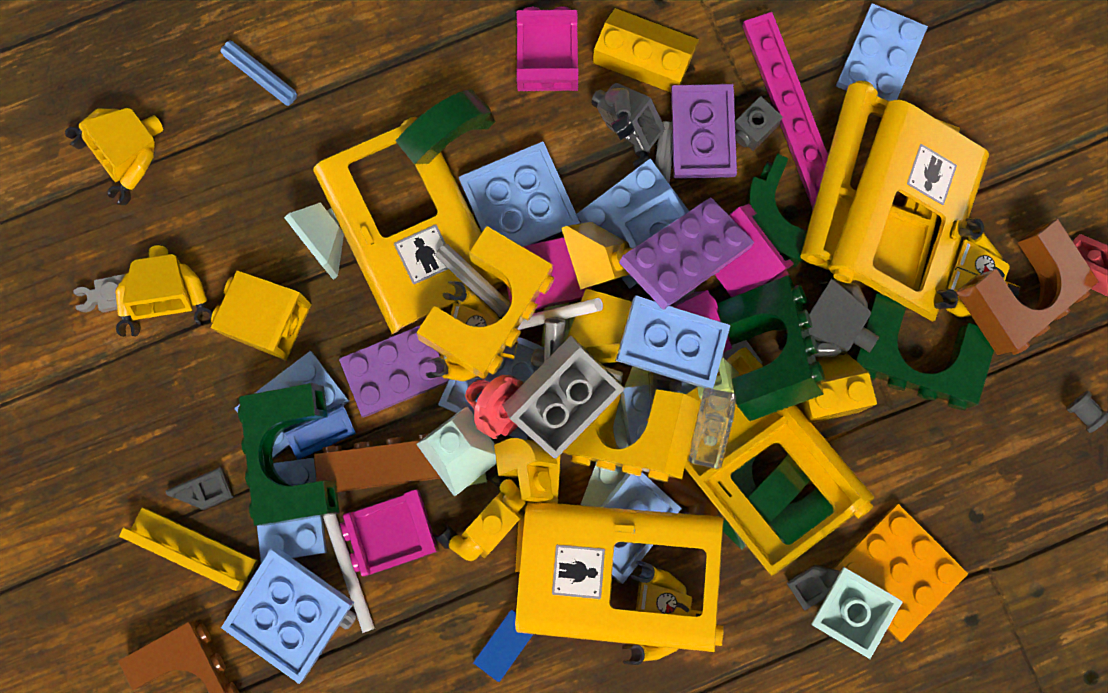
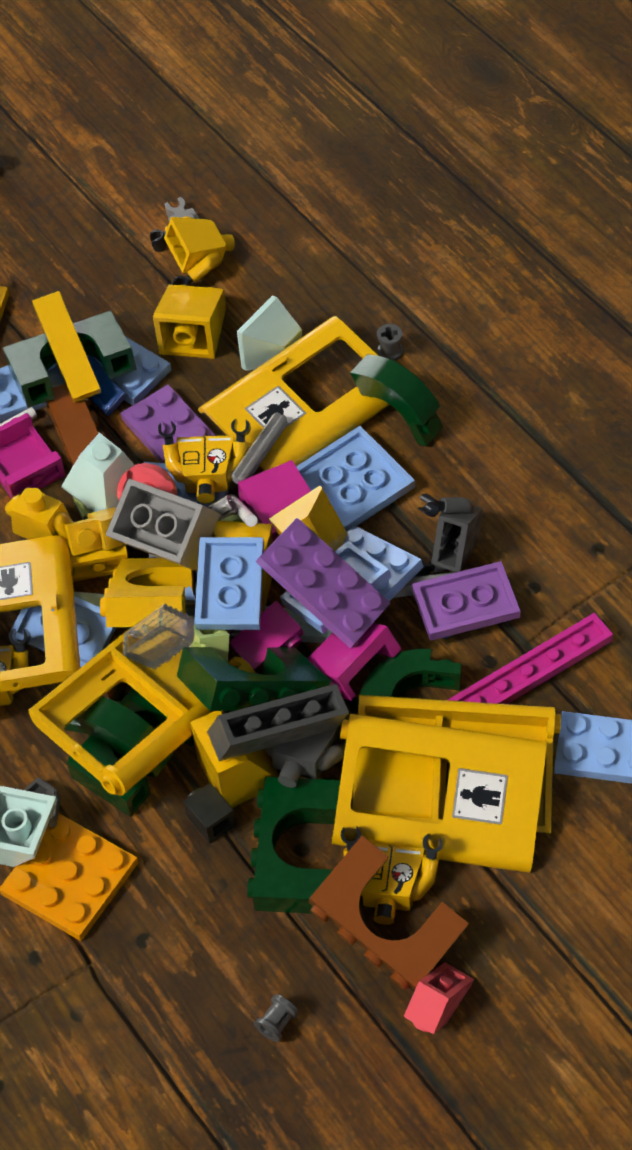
camera: 80 degrees right, 25 degrees down
yellow torso [65,108,163,206] -> none
dark grey tile [166,467,234,510] -> none
medium blue axle [221,41,297,106] -> none
yellow arch [416,226,555,380] -> none
dark pink panel [517,7,578,91] -> none
yellow slope [593,8,699,93] -> none
dark grey brick [735,96,783,151] -> none
none -> yellow tile [32,291,101,403]
none -> pearl dark grey brick [183,783,236,843]
none -> dark grey brick [207,684,349,762]
none -> dark grey bush [377,324,403,361]

